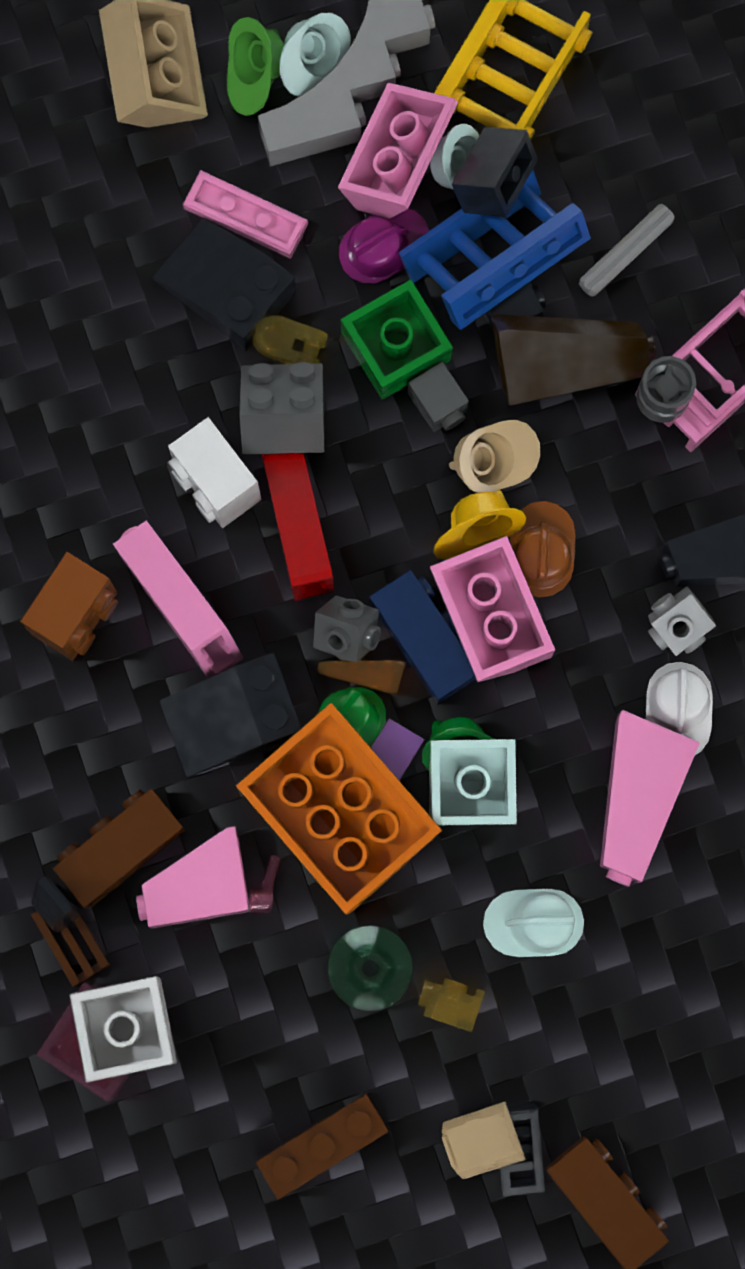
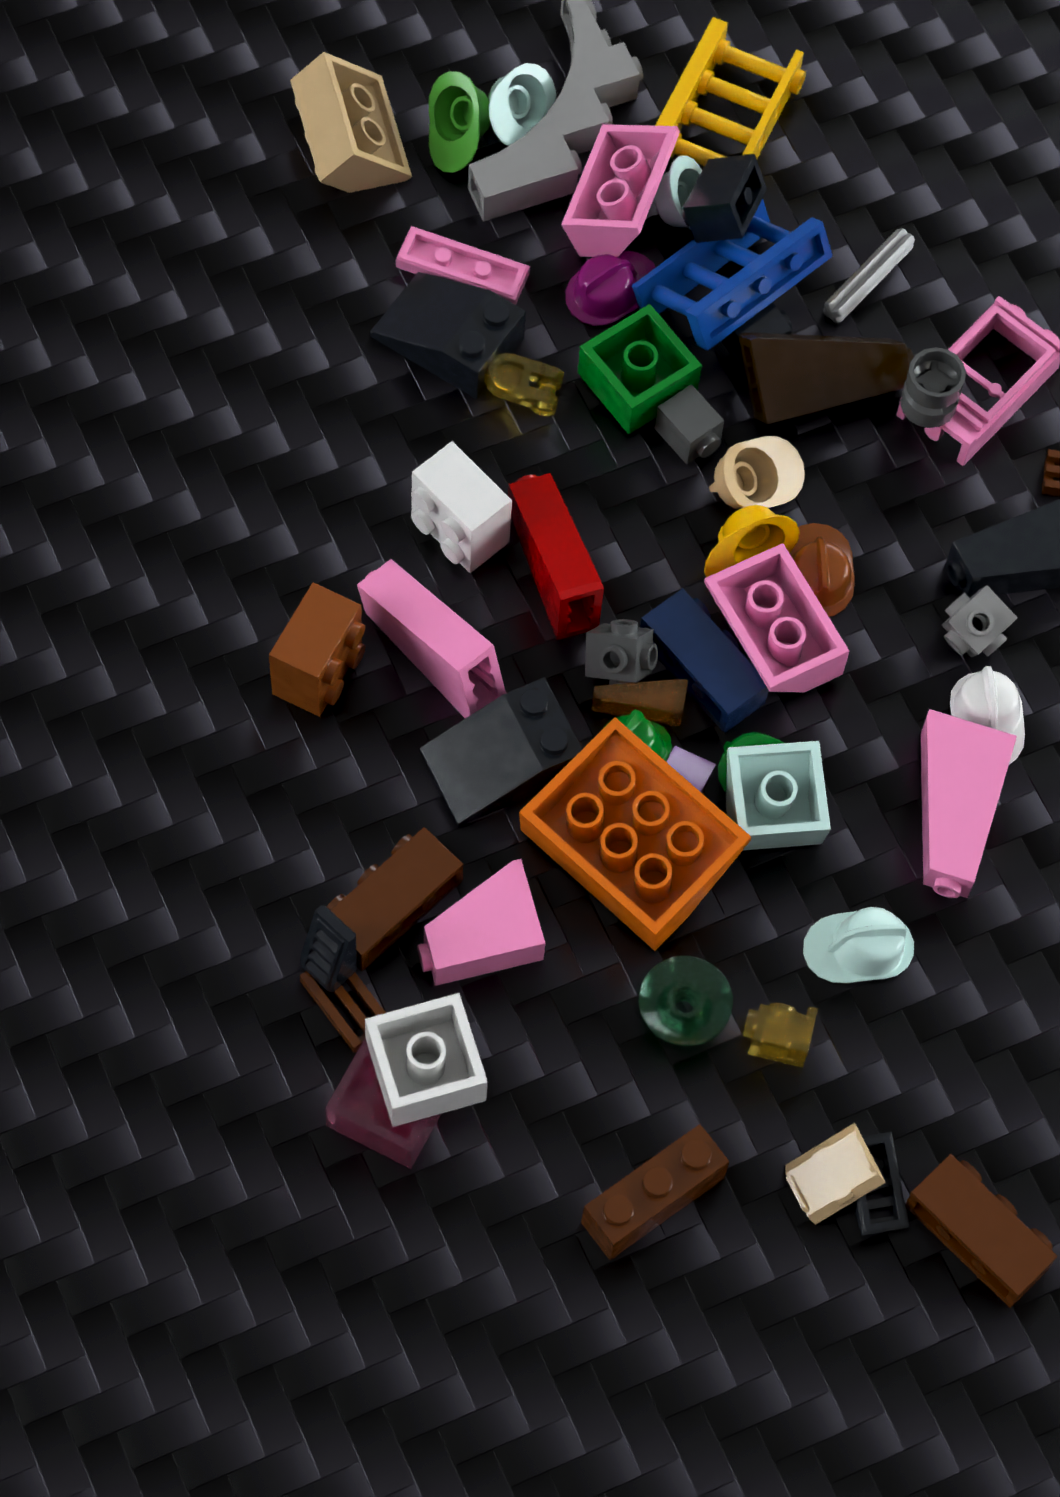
camera: 10 degrees left, 15 degrees down
dark grey brick [240,362,325,454] -> none
clear pink hand [249,855,280,913] -> none

